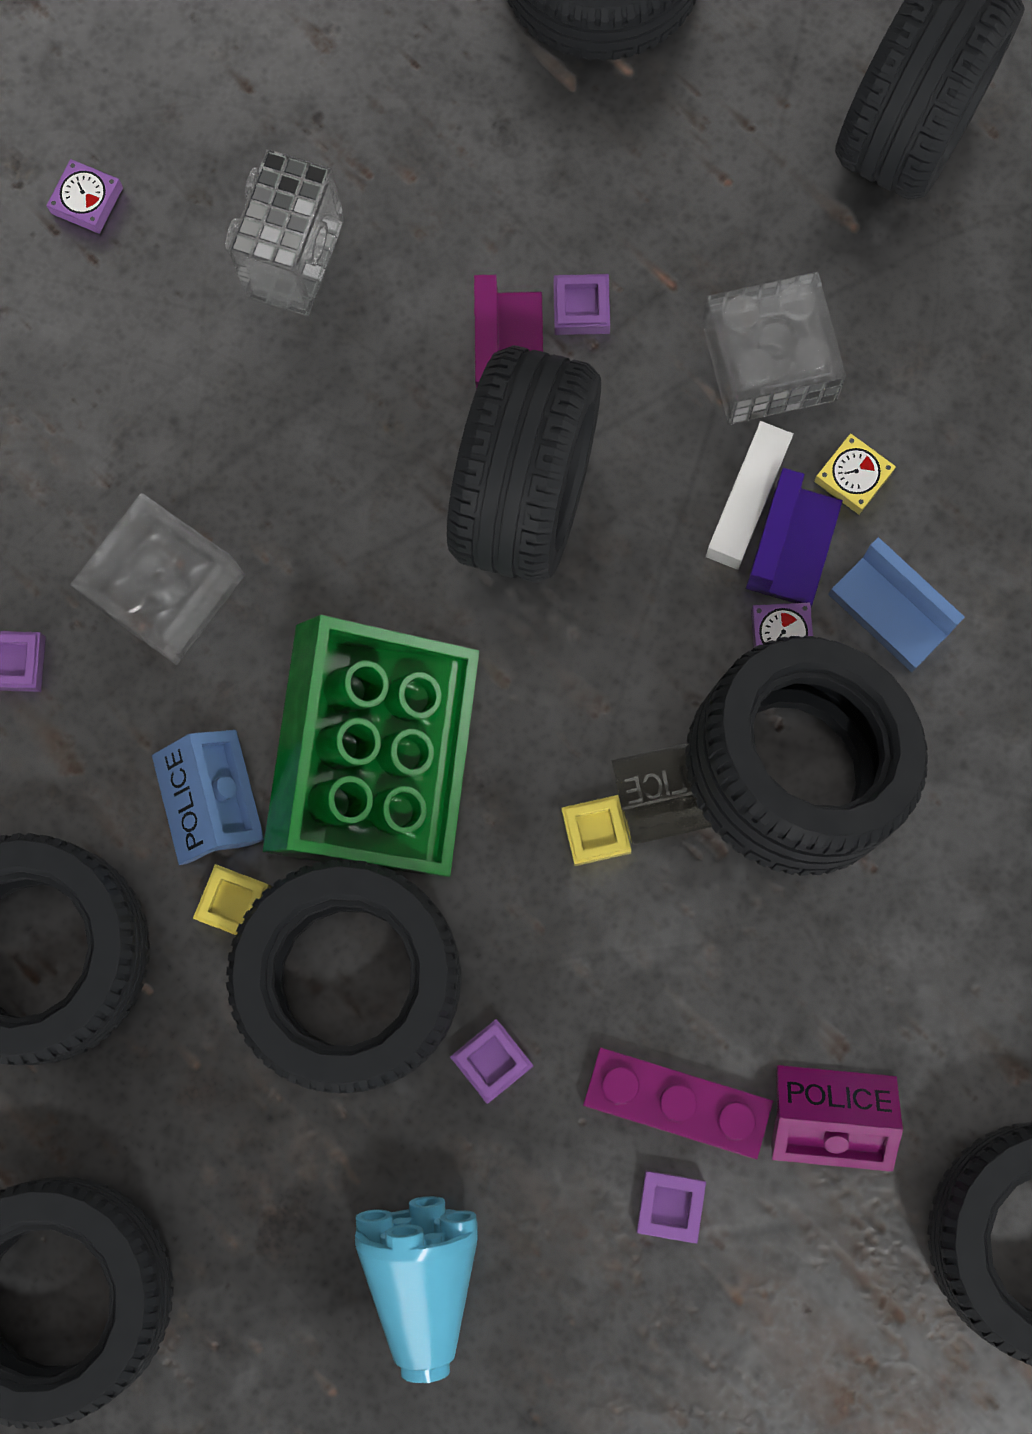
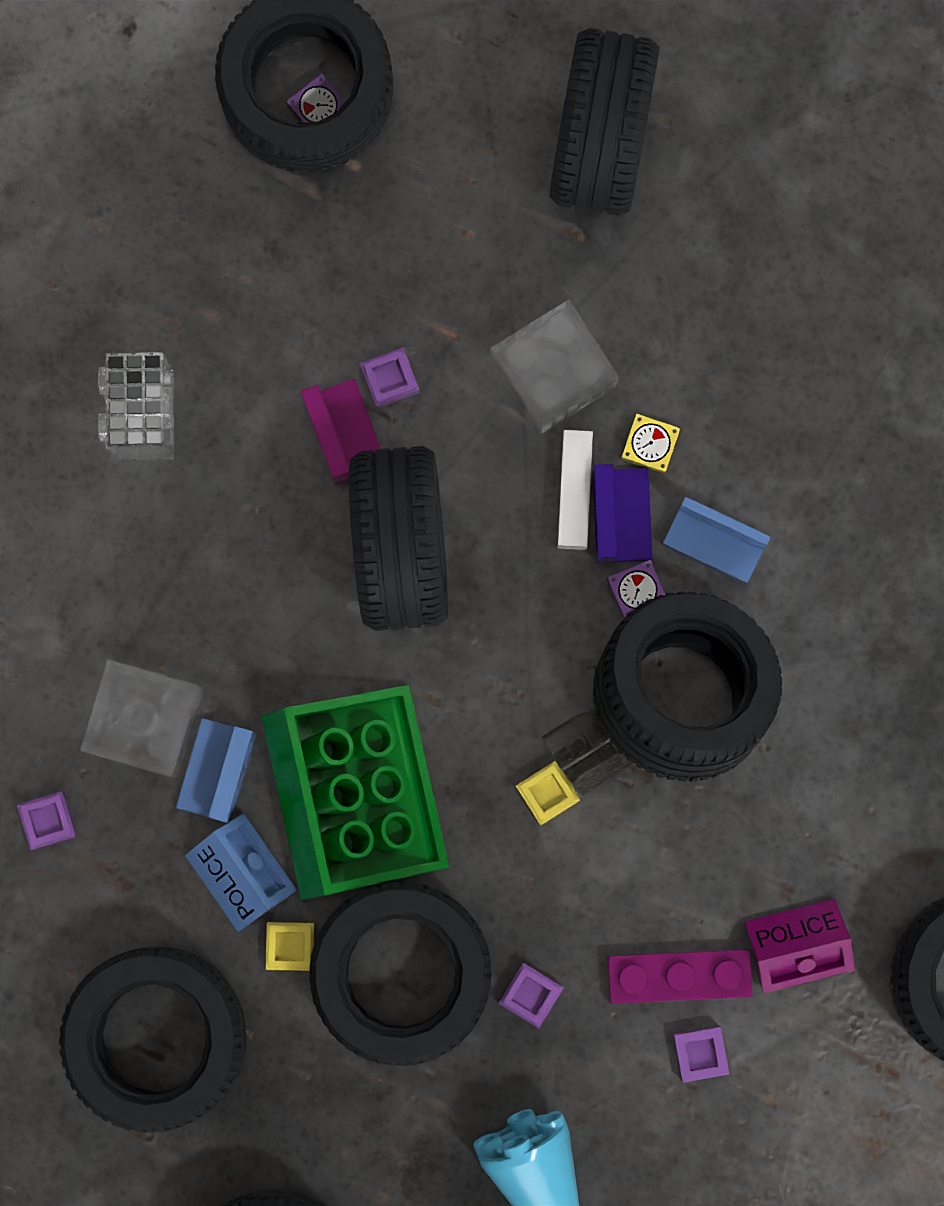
camera: 25 degrees left, 5 degrees up
none -> medium blue panel [176,718,256,823]

